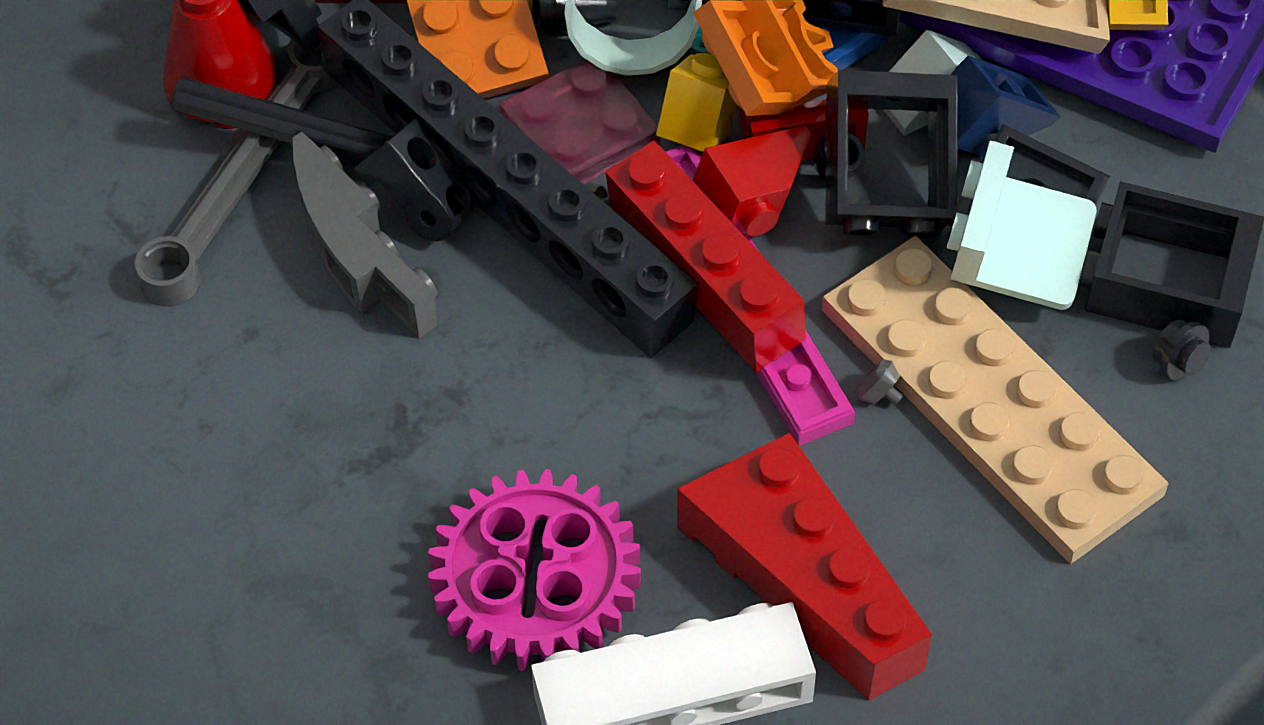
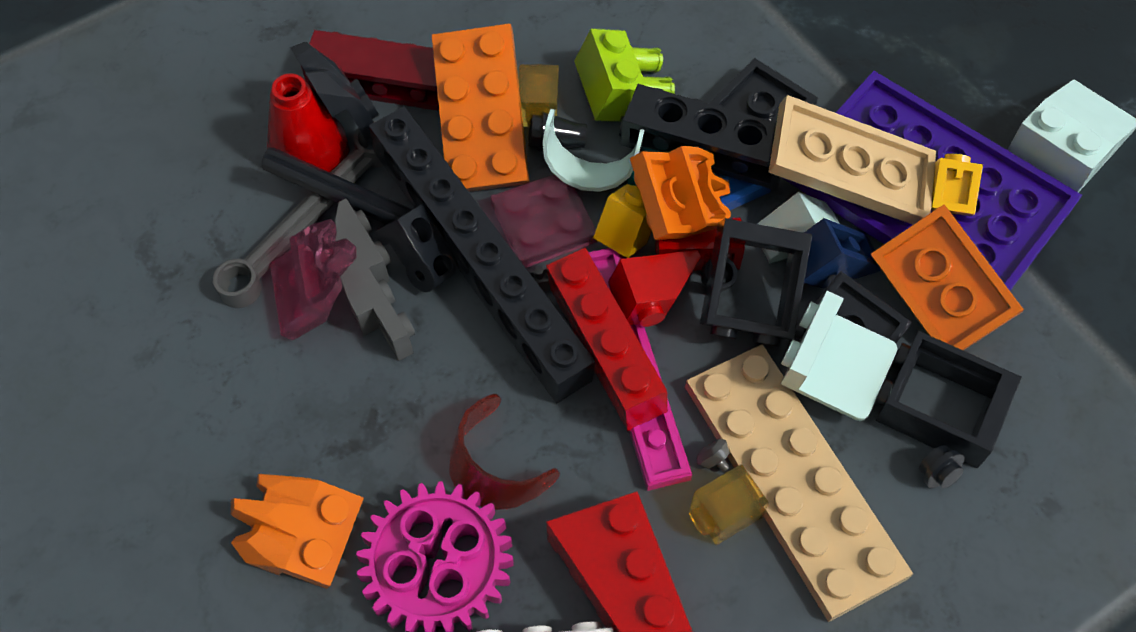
camera: 10 degrees right, 5 degrees up
none -> orange plate [231,474,364,589]
none -> clear pink plate [270,219,357,340]
none -> clear red piece [449,394,560,510]
none -> clear yellow brick [690,464,769,545]
none -> orange plate [871,204,1024,351]

